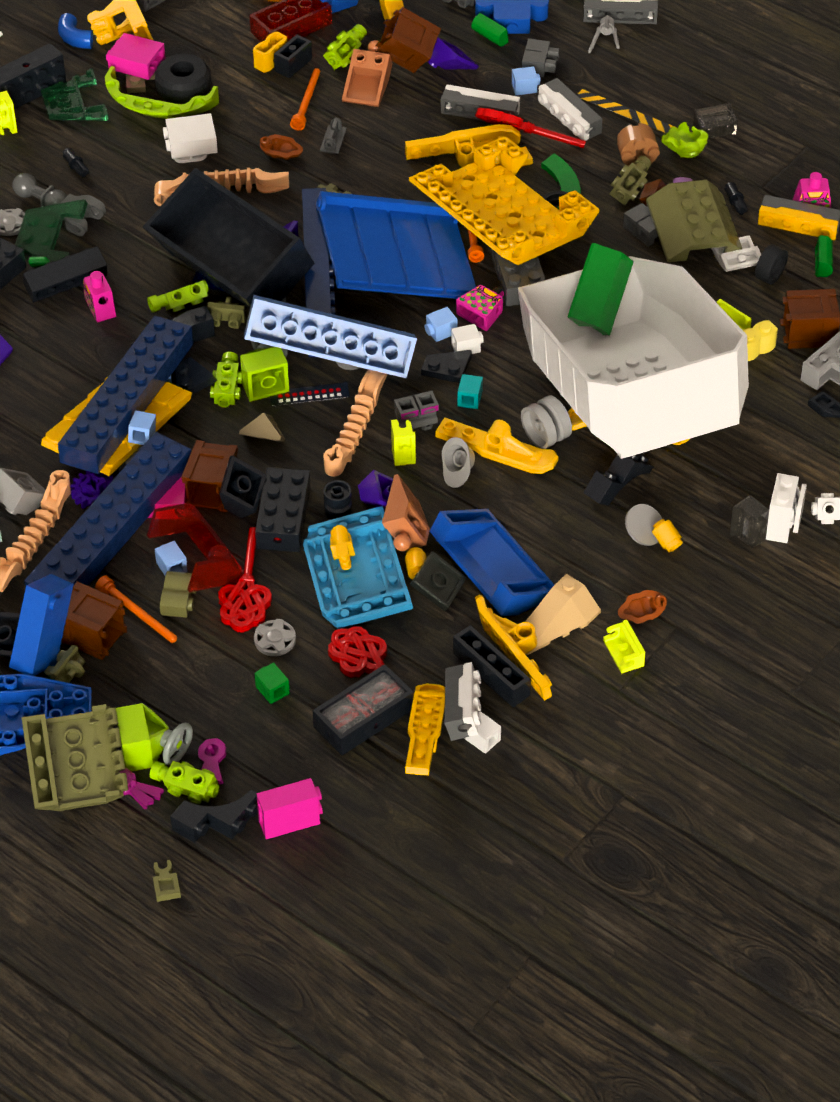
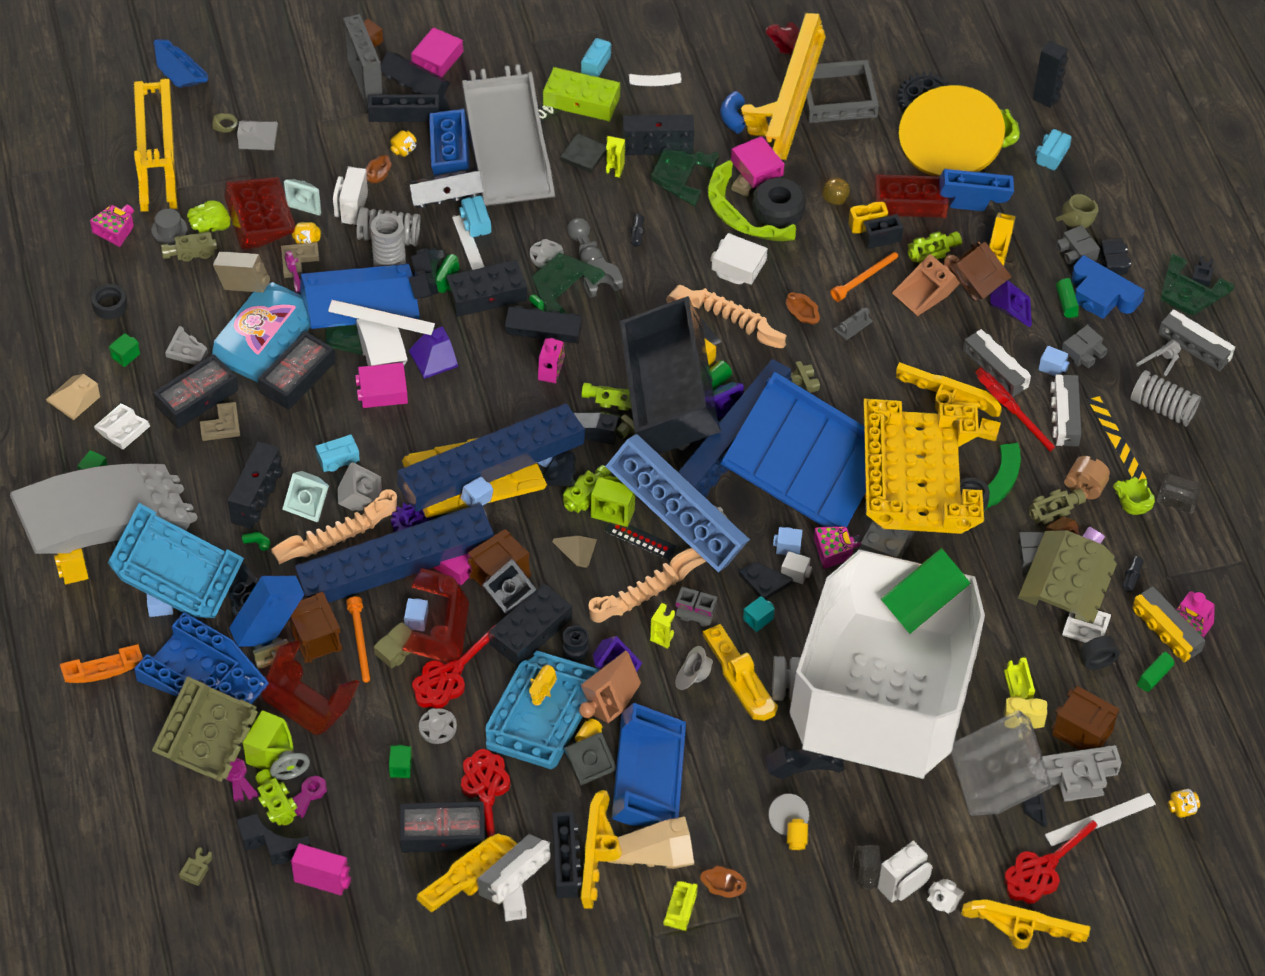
camera: 35 degrees right, 5 degrees up
none -> clear red windscreen [261,640,360,735]
none -> clear yellow hair [822,178,850,204]
none -> clear slope [951,710,1052,816]
none -> light grey piece [1130,370,1201,427]

